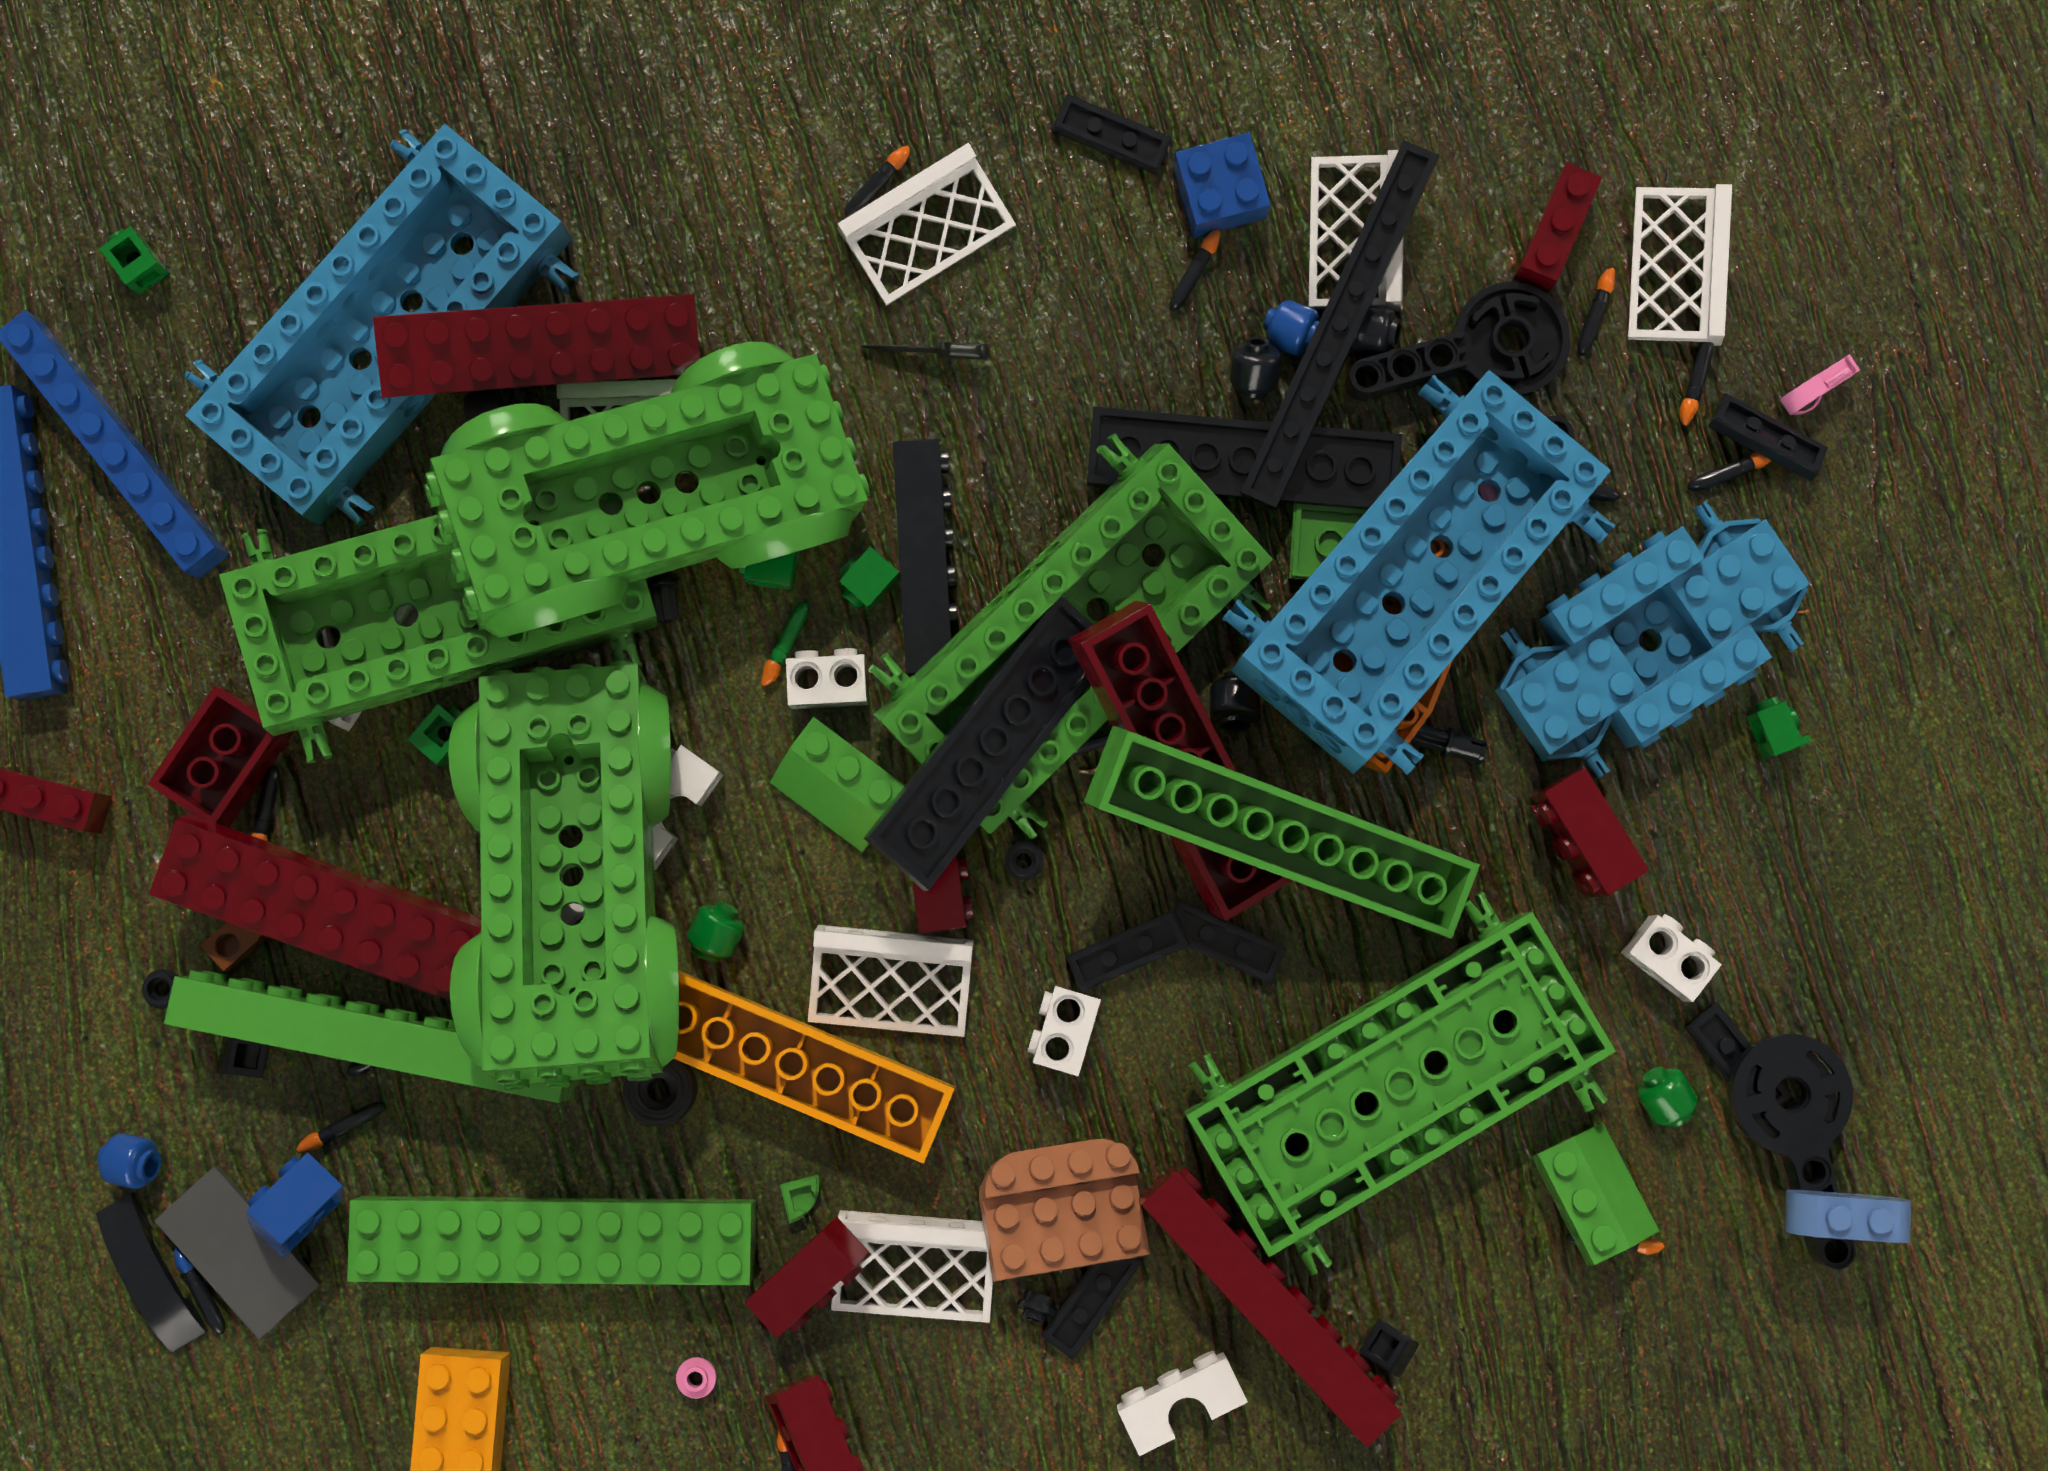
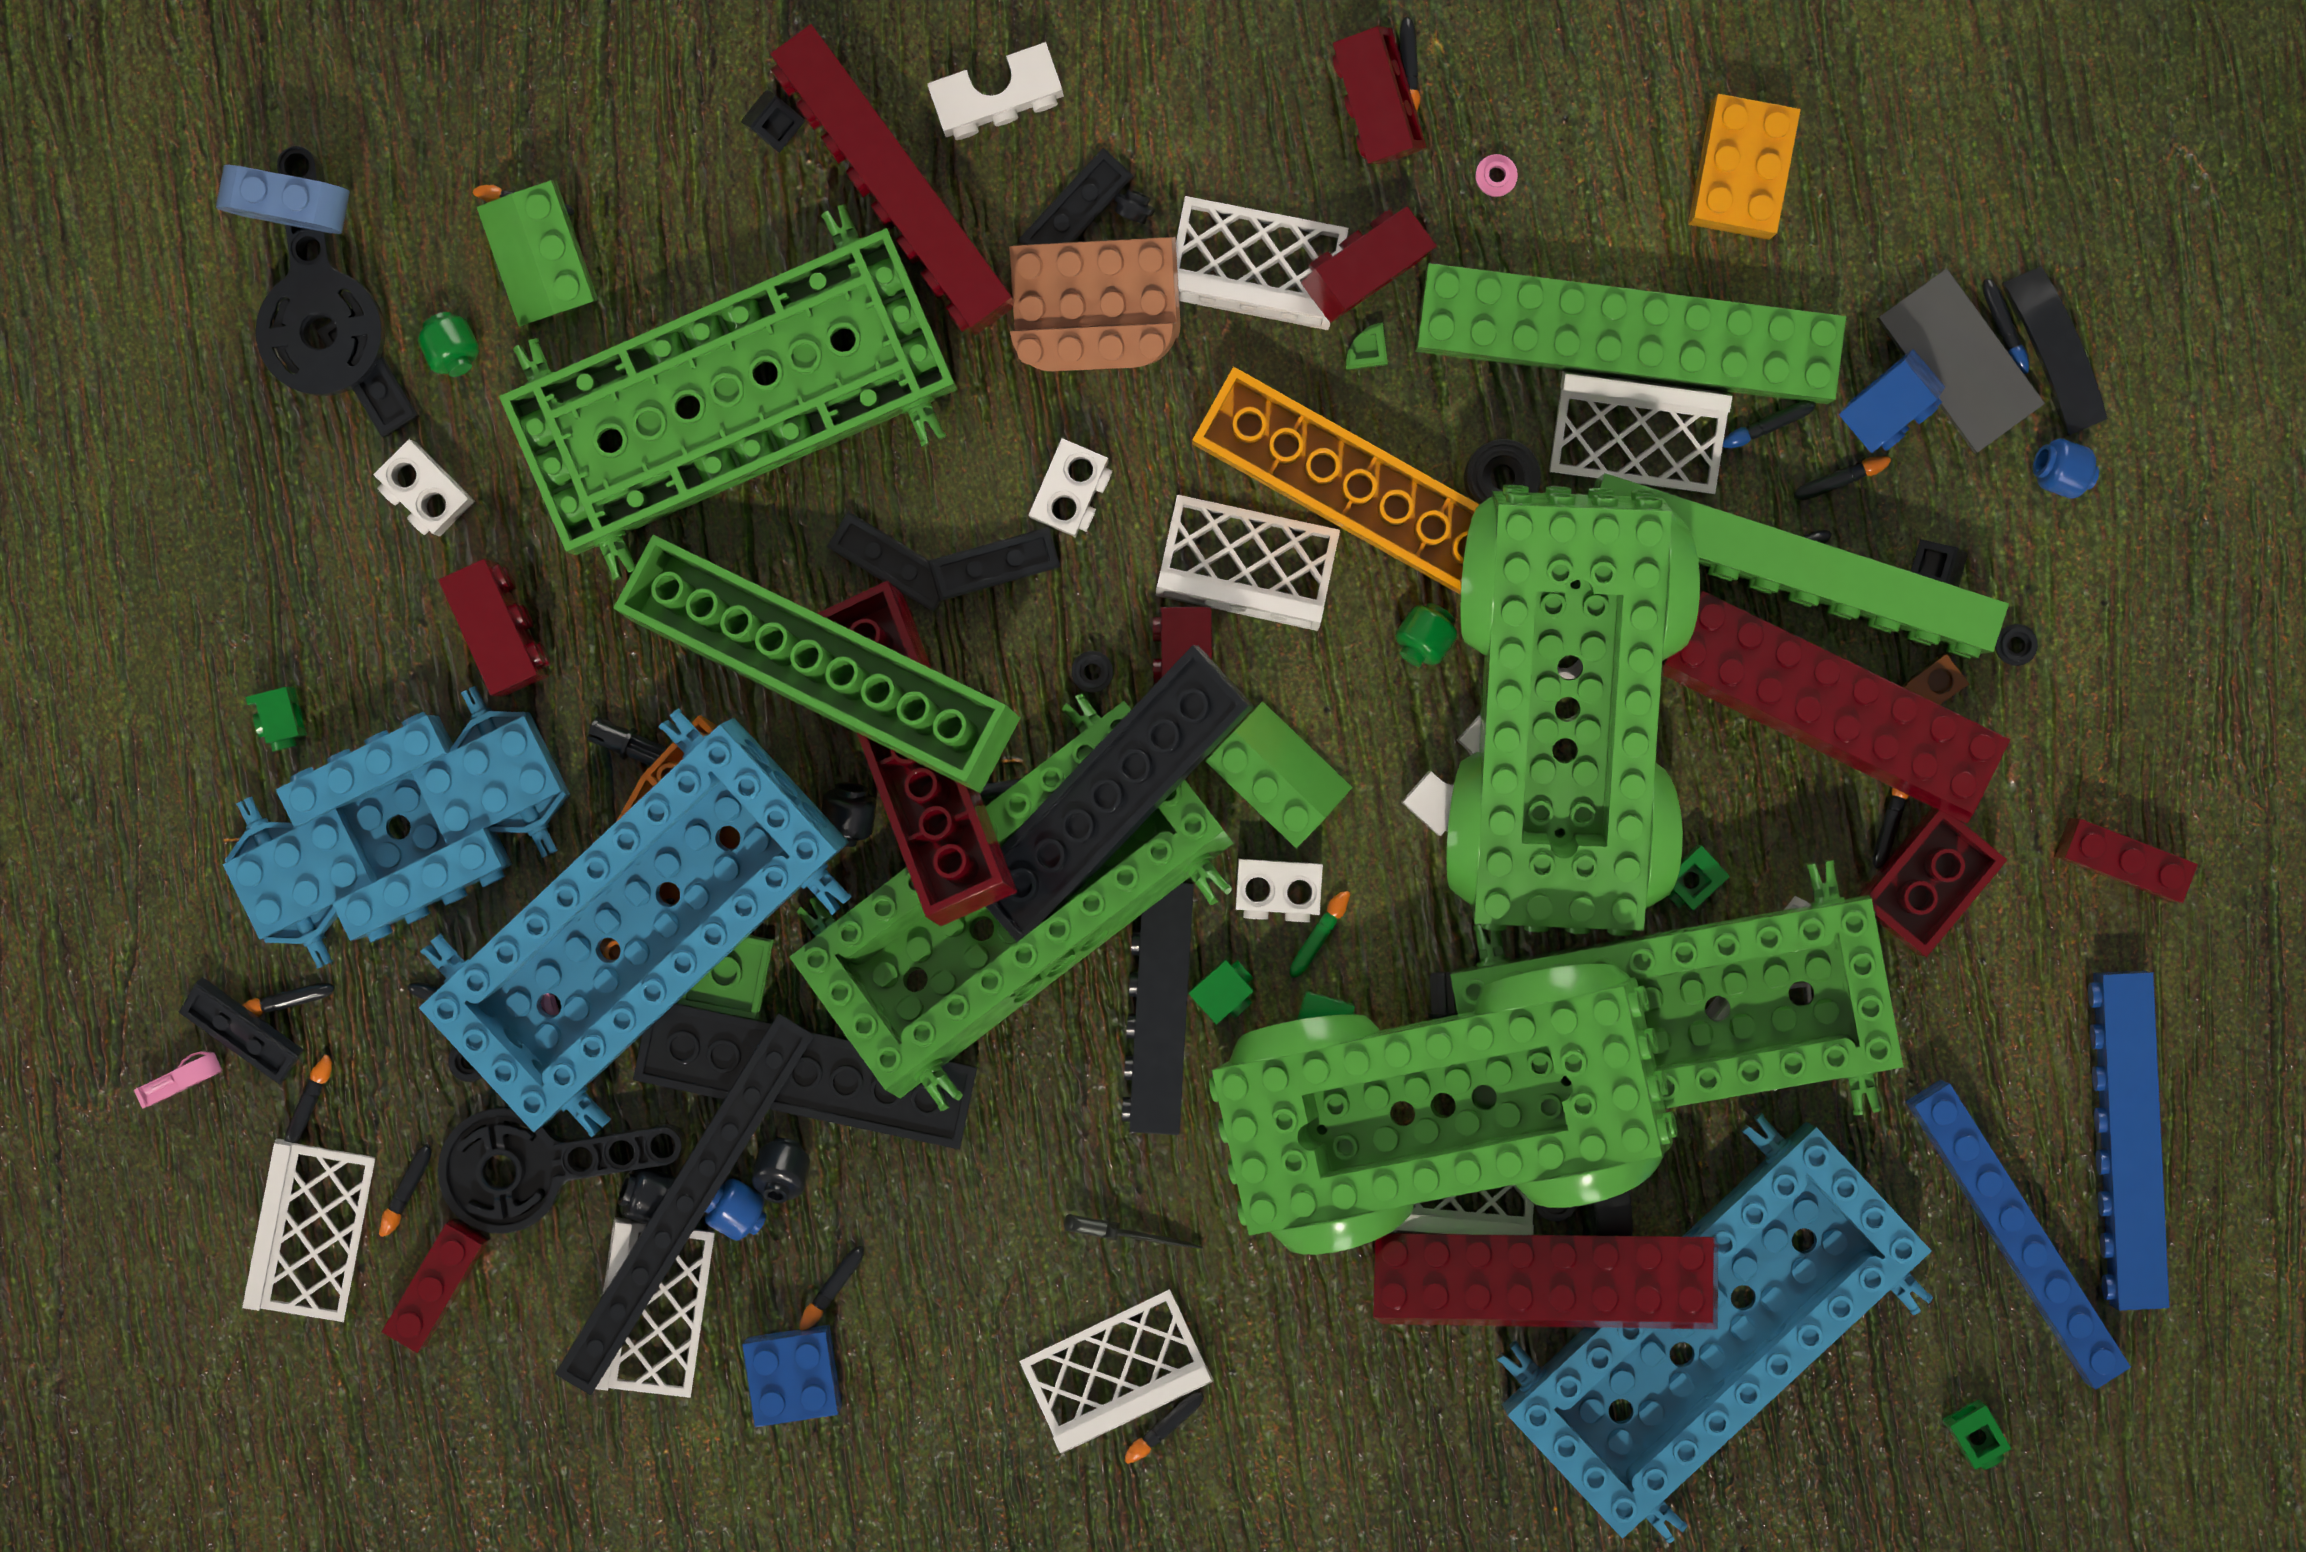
camera: 175 degrees left, 5 degrees up
black tile [1052,94,1172,176] -> none
none -> white fence [1549,371,1732,494]
none -> black piece [1723,400,1816,448]

